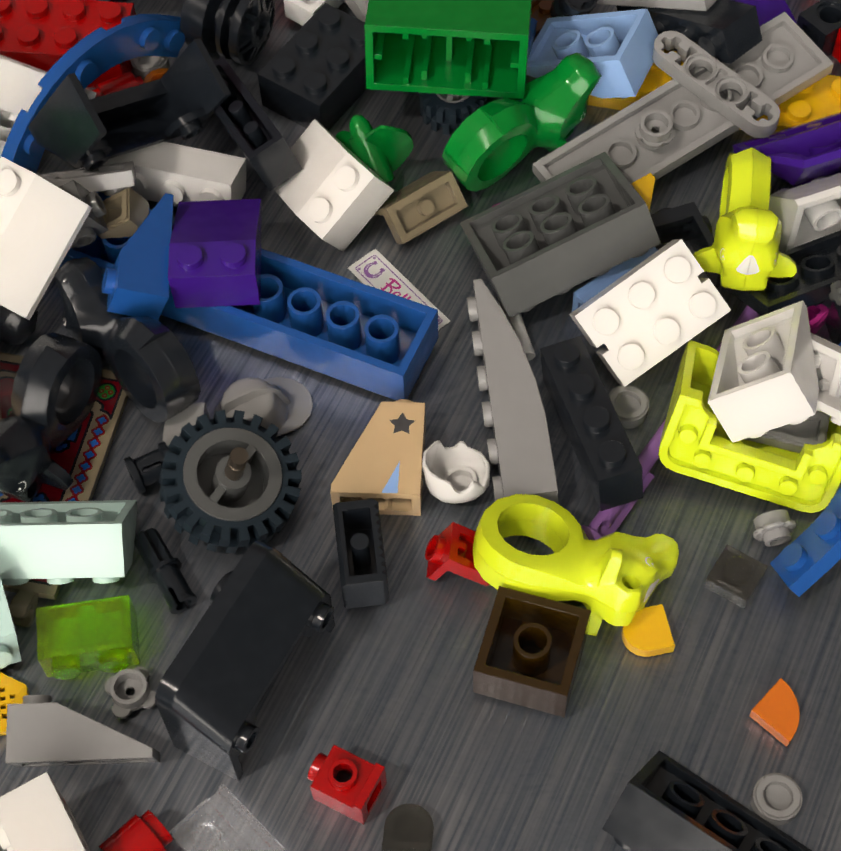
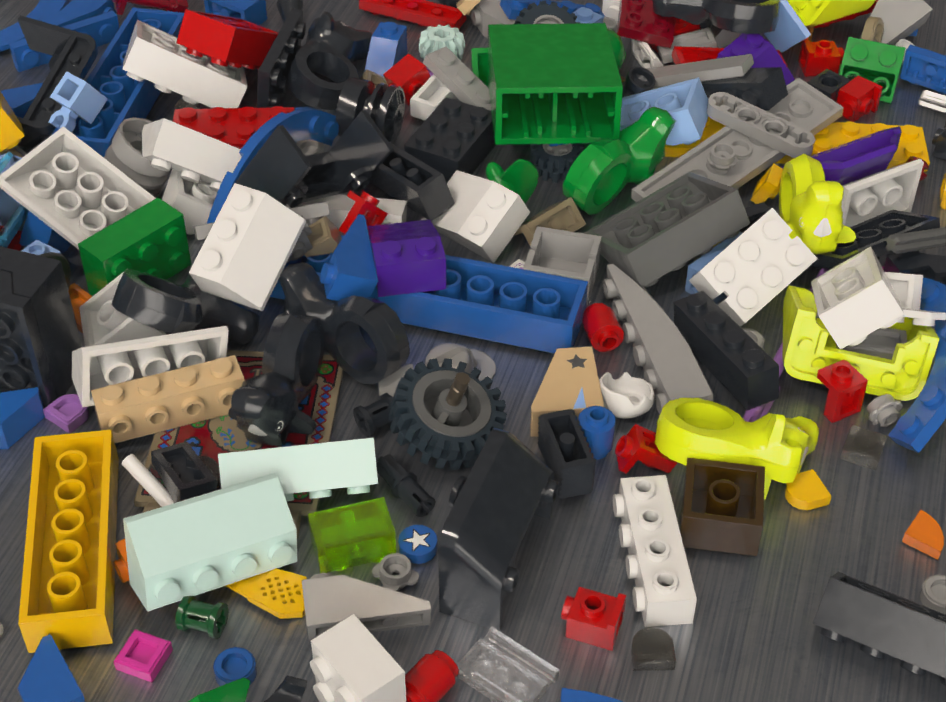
camera: 10 degrees left, 15 degrees down
none -> red bracket [339,190,388,234]
none -> blue tile [398,525,437,564]
none -> light grey piece [523,226,602,308]
none -> blue brick [578,406,616,460]
none -> red brick [582,303,624,352]
none -> white brick [613,475,697,627]
none -> yellow plate [751,163,783,204]
none -> red bracket [817,360,868,423]

